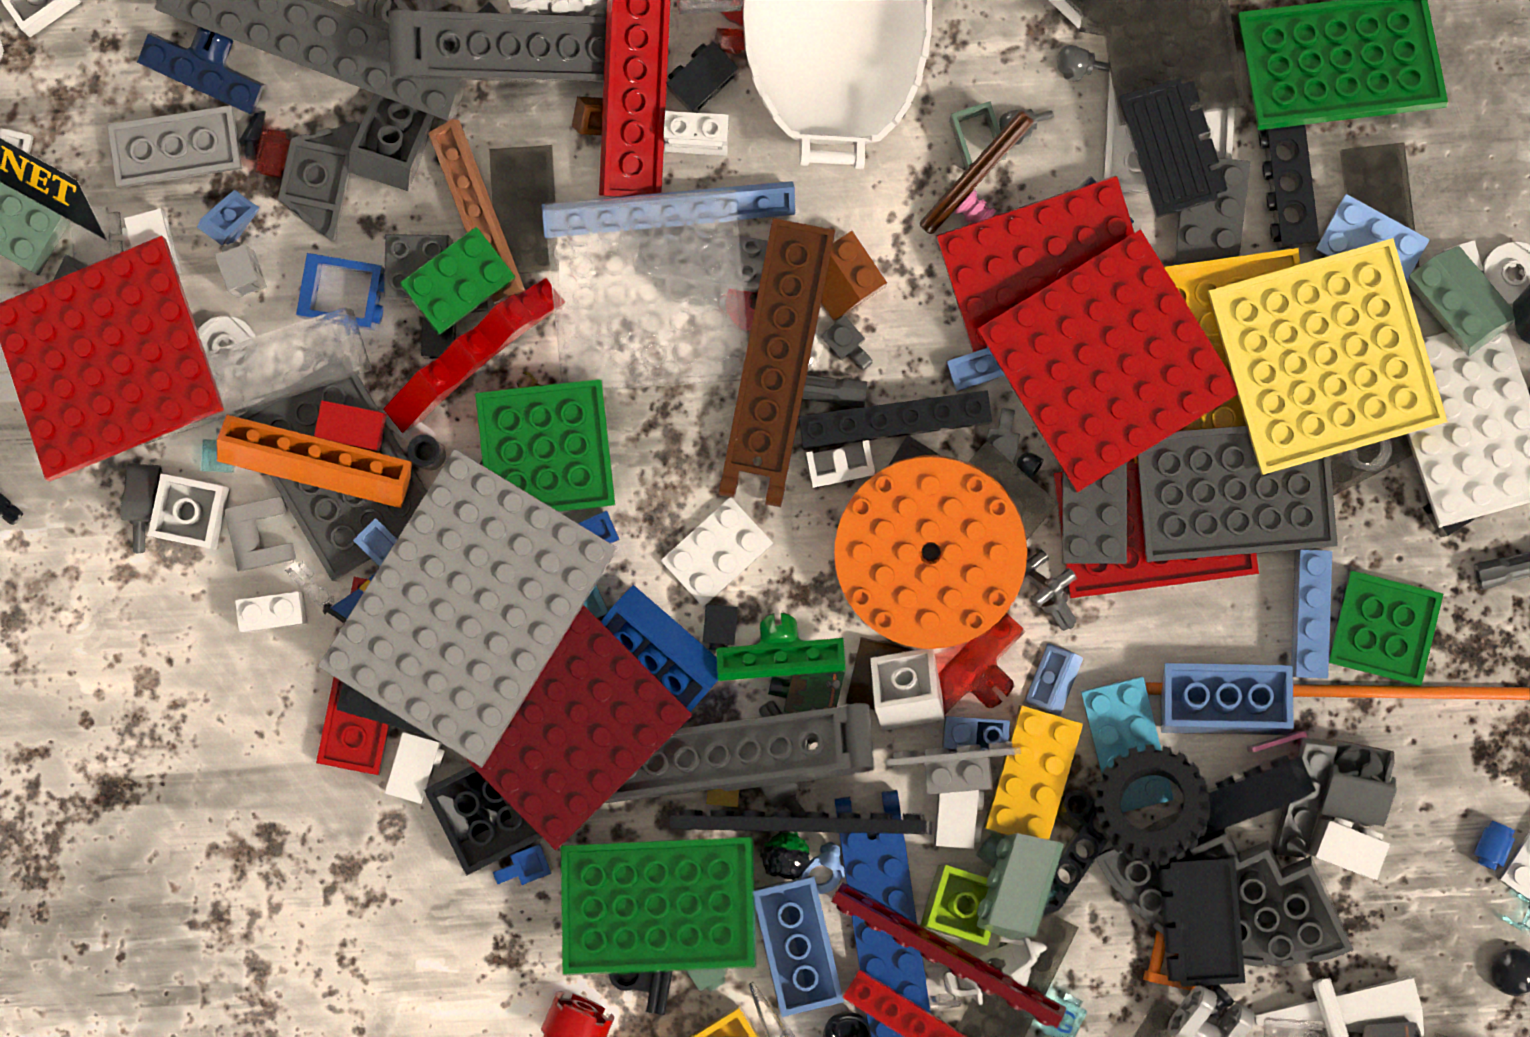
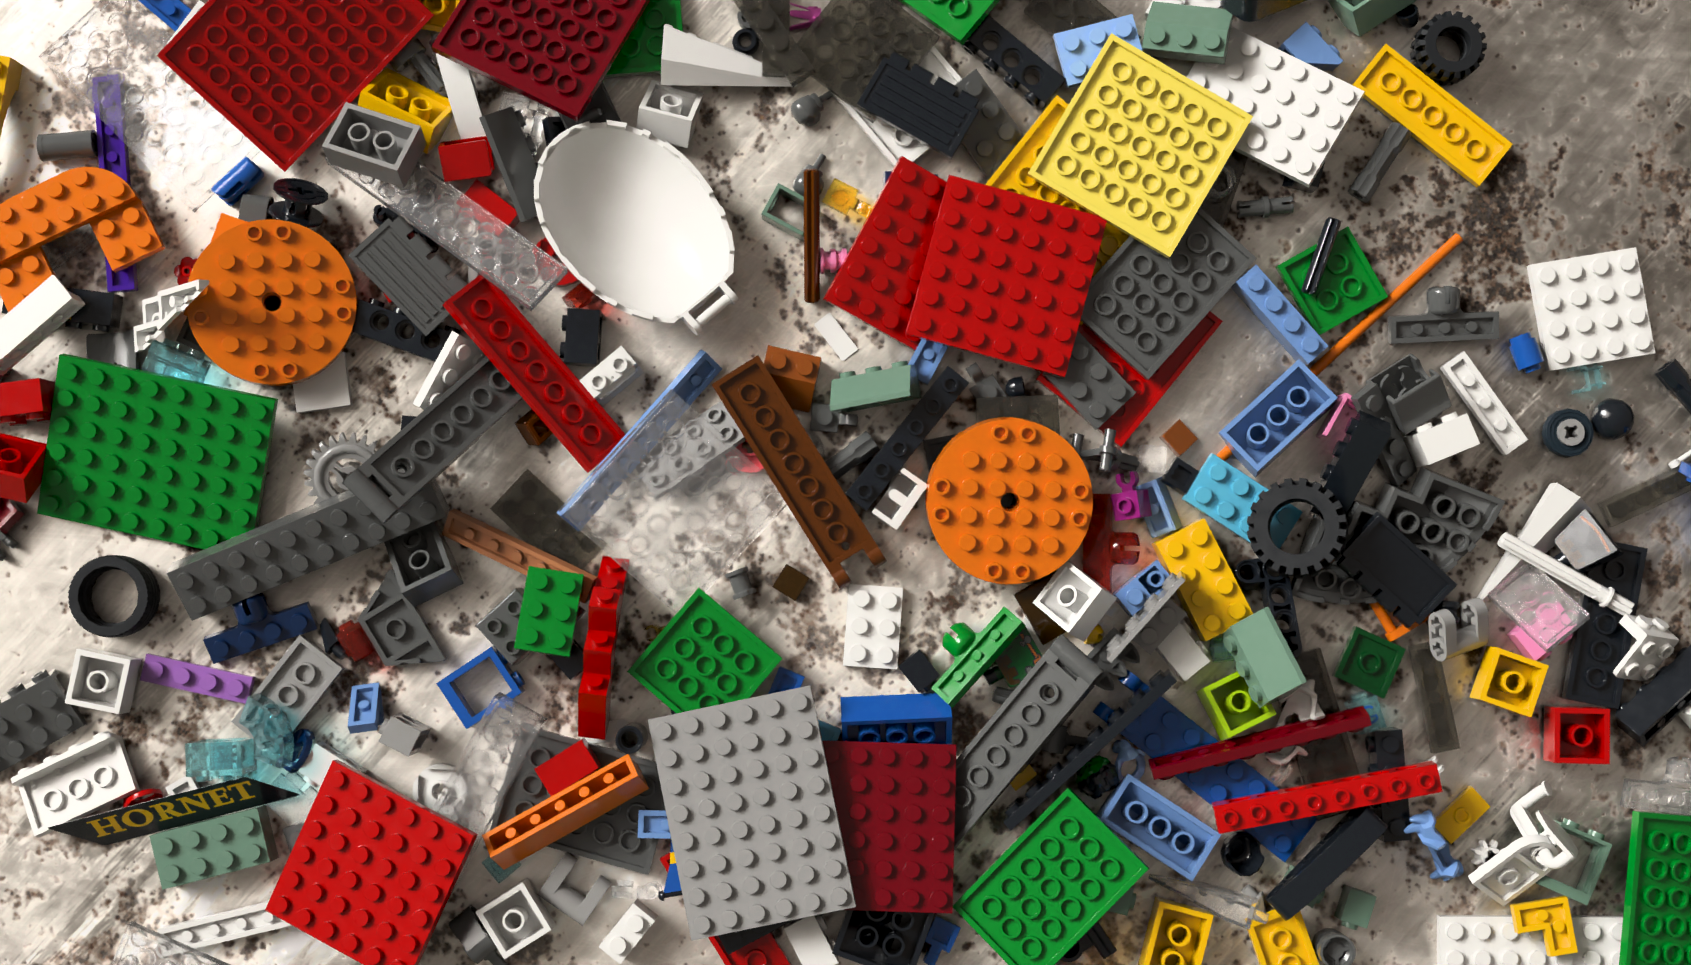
camera: 55 degrees left, 0 degrees up
none -> medium lavender plate [140,653,255,704]
none -> clear light blue brick [185,737,257,782]
none -> clear light blue brick [238,693,294,769]
none -> dark blue piece [281,728,315,774]
none -> dark grey bush [725,566,757,600]
none -> dark brown tile [772,564,809,601]
none -> white sticker [814,313,858,361]
none -> clear yellow plate [822,178,872,218]
none -> sand green slope [830,361,922,413]
none -> yellow hinge [1084,624,1104,644]
none -> dark grey plate [1087,628,1140,690]
none -> magenta brick [1111,471,1152,521]
none -> clear tile [1137,445,1167,474]
none -> dark orange slope [1159,419,1198,457]
none -> black plate [1160,457,1199,495]
none -> dark grey pin [1236,196,1294,218]
none -> black axle [1301,217,1341,296]
none -> dark green plate [1332,626,1406,699]
none -> dark grey plate [1388,286,1499,344]
none -> white plate [1440,351,1528,456]
none -> black wheel [1542,408,1594,458]

